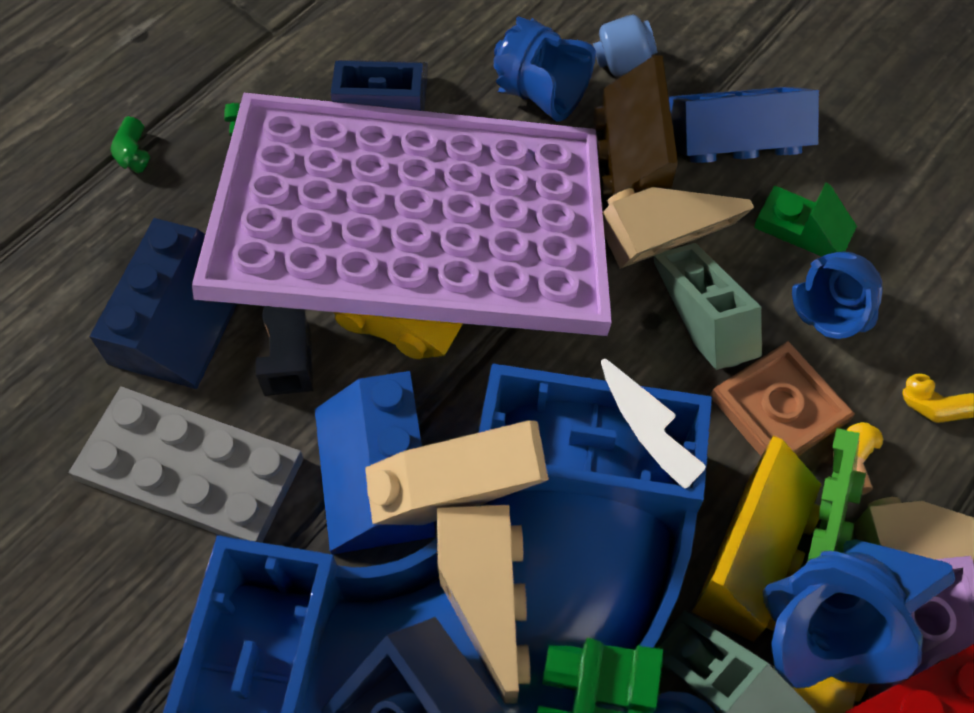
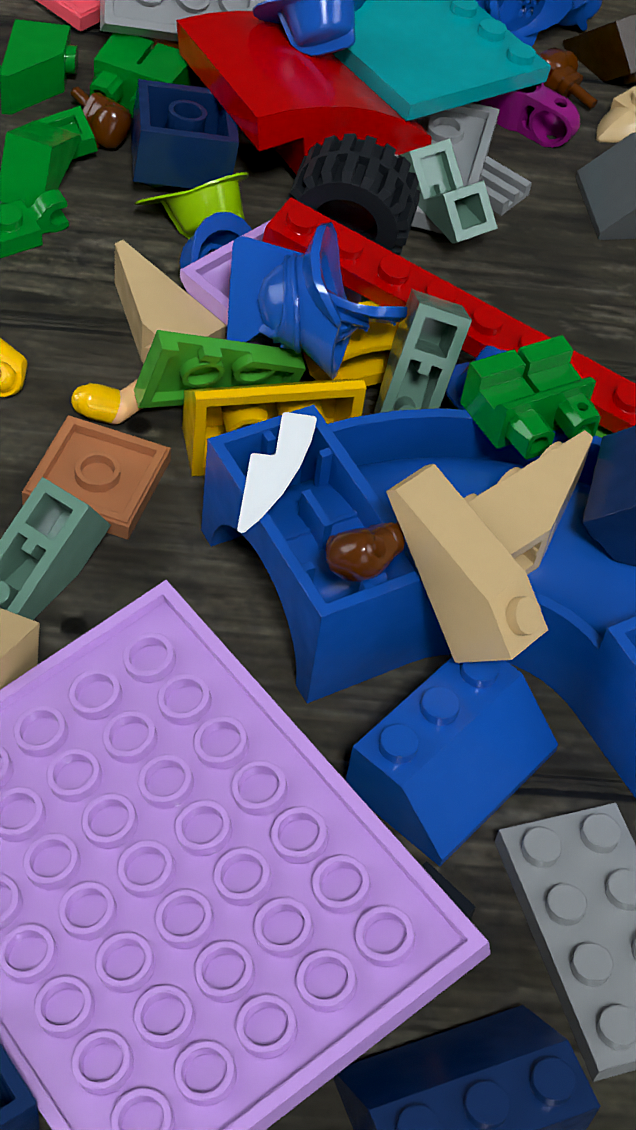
camera: 135 degrees left, 10 degrees down
none -> reddish brown piece [326,522,405,582]

